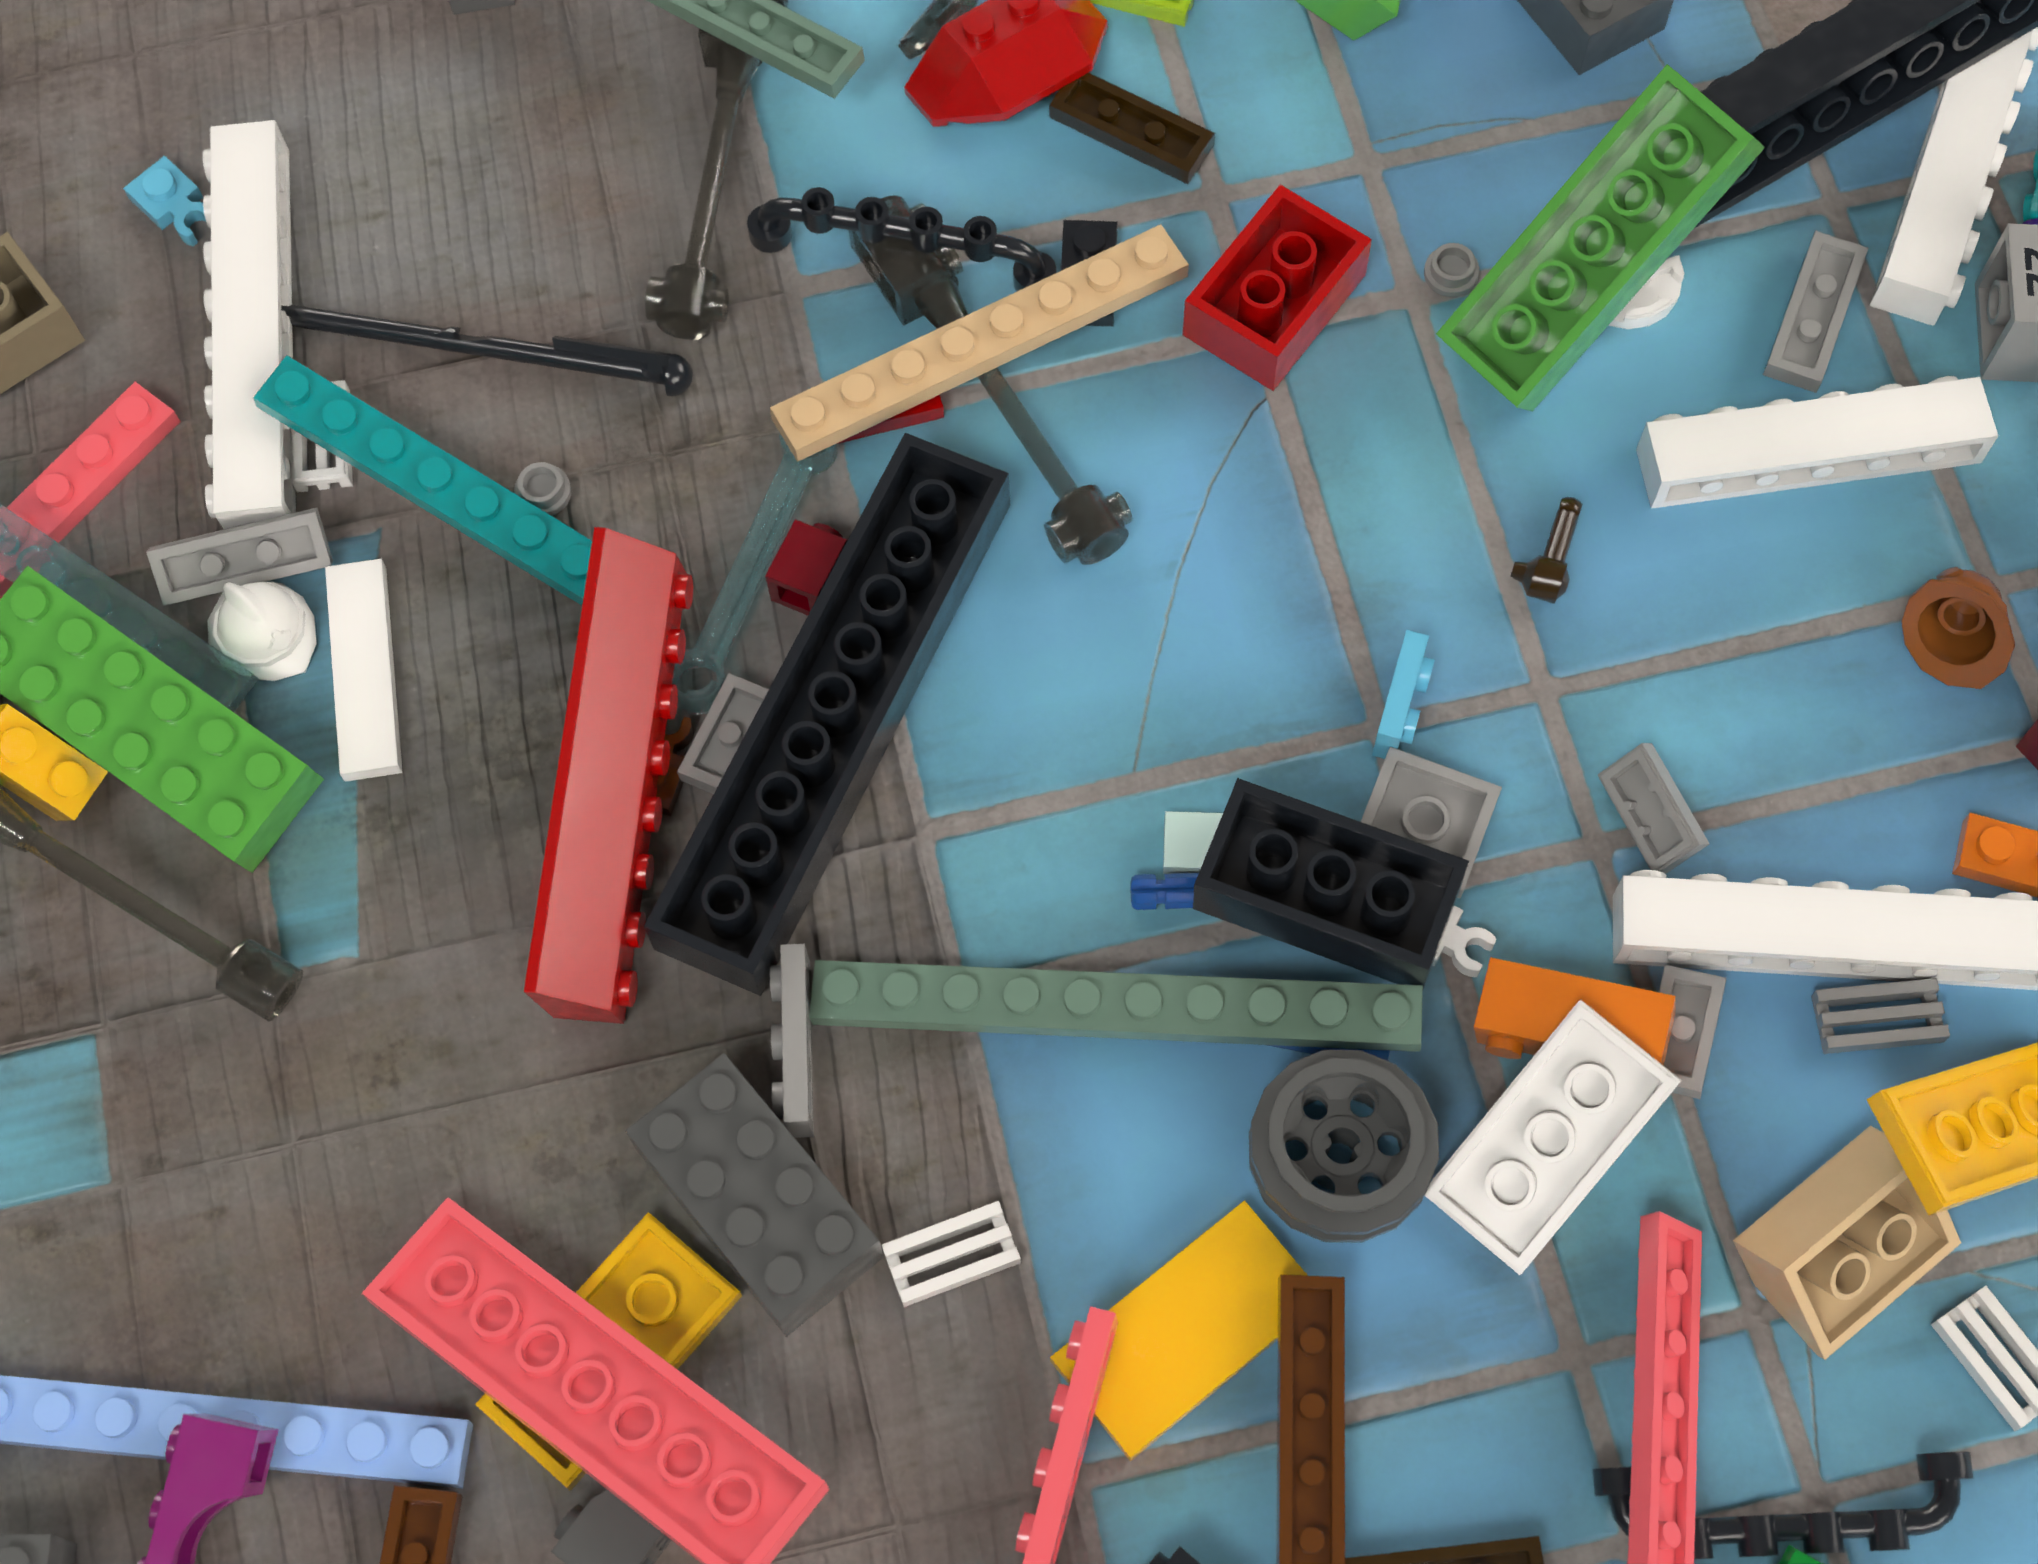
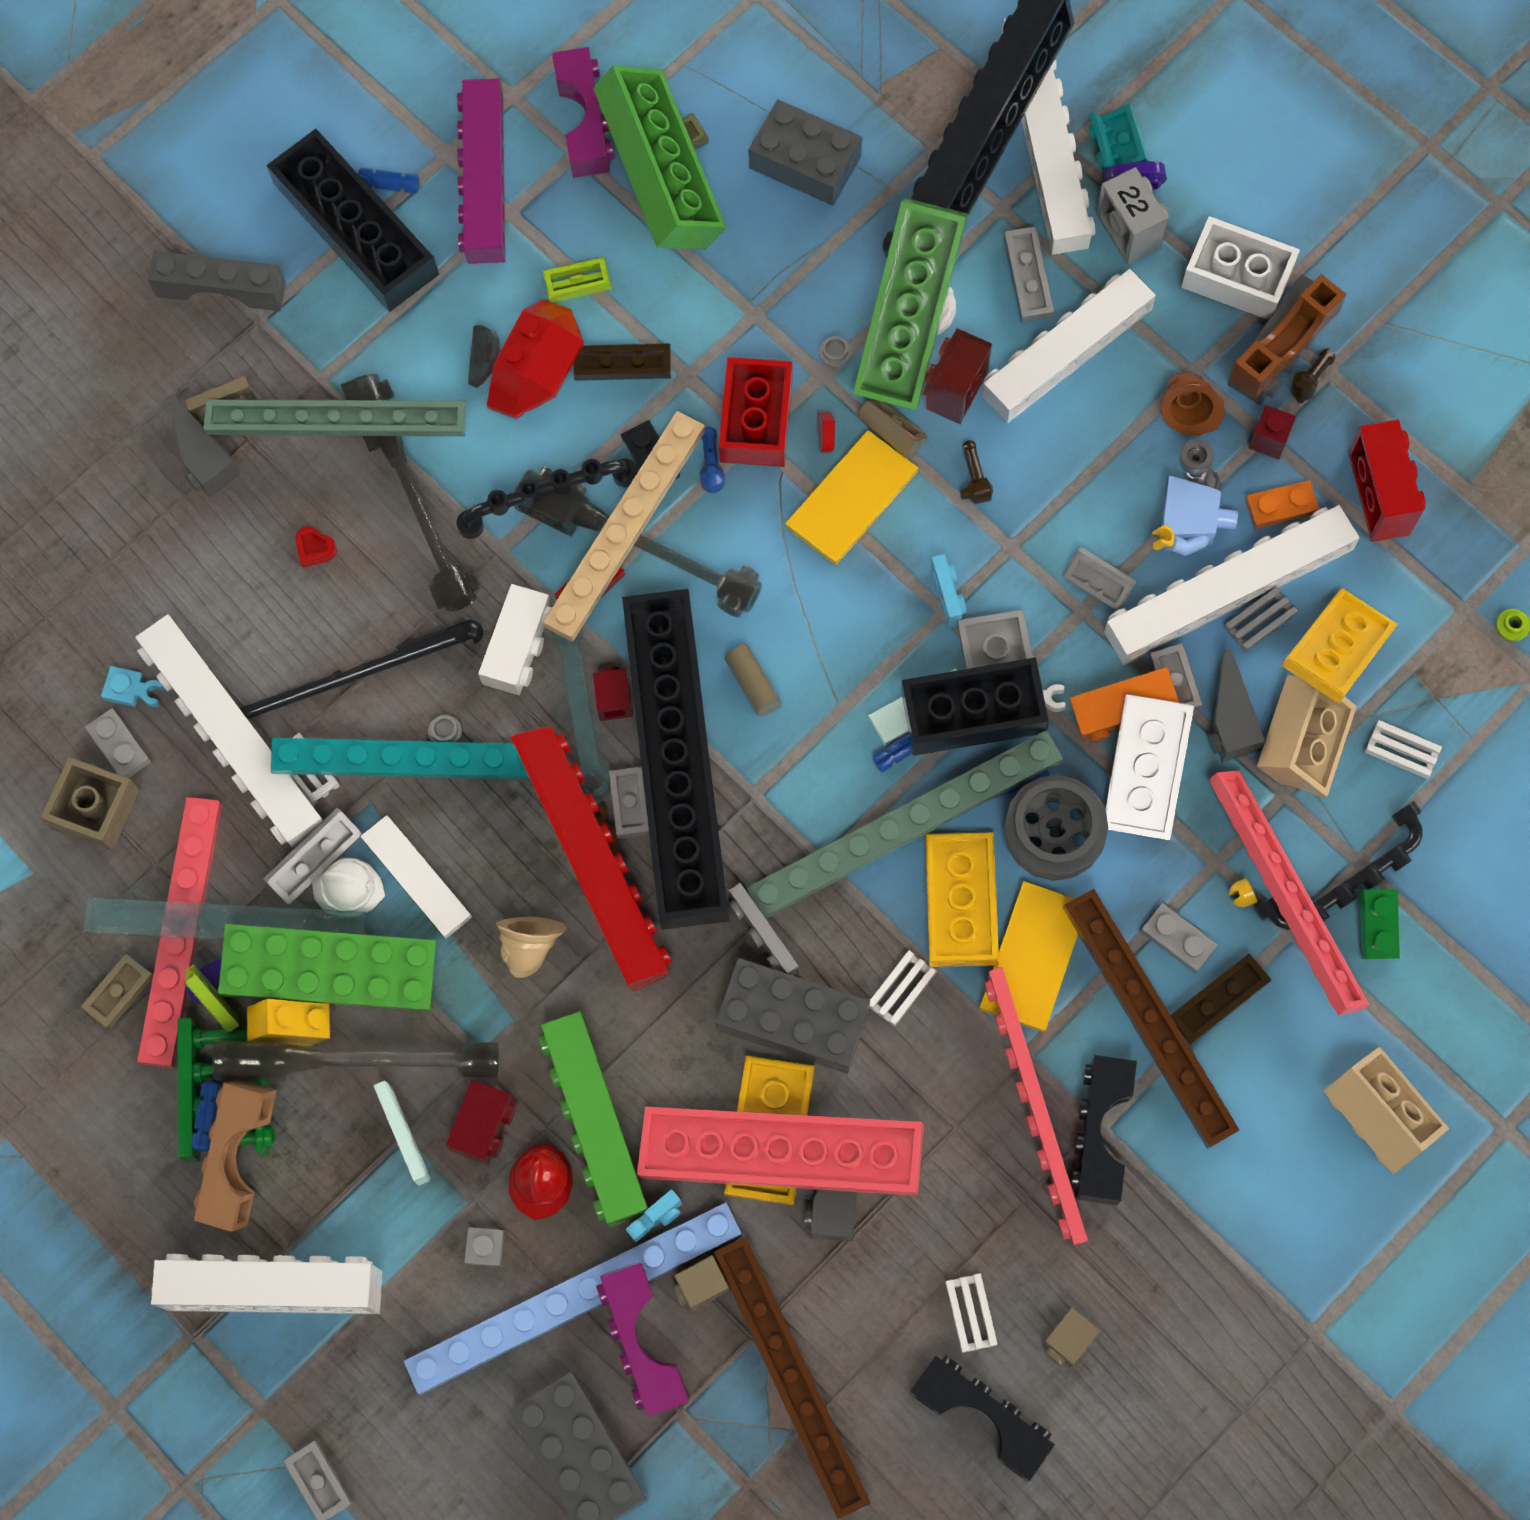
camera: 30 degrees left, 5 degrees up
none -> light grey plate [85,708,152,778]
none -> red tile [295,526,337,568]
none -> light aqua tile [373,1080,430,1186]
none -> dark red brick [445,1080,517,1165]
none -> light grey plate [465,1228,505,1267]
none -> white brick [478,584,552,696]
none -> tan piece [496,916,566,978]
none -> red piece [509,1143,573,1220]
none -> bright green brick [538,1011,648,1228]
none -> medium azure plate [626,1189,683,1242]
none -> dark tan brick [672,1255,730,1311]
none -> blue piece [700,427,725,493]
none -> dark tan brick [725,643,781,716]
none -> yellow tile [785,430,919,566]
none -> red tile [817,411,835,453]
none -> dark tan brick [858,399,928,459]
none -> clear red brick [923,328,992,425]
none -> yellow tile [925,833,999,967]
none -> light grey plate [1140,903,1218,974]
none -> light blue torso [1152,439,1238,556]
none -> dark grey slope [1208,649,1265,762]
none -> yellow hinge [1228,878,1258,908]

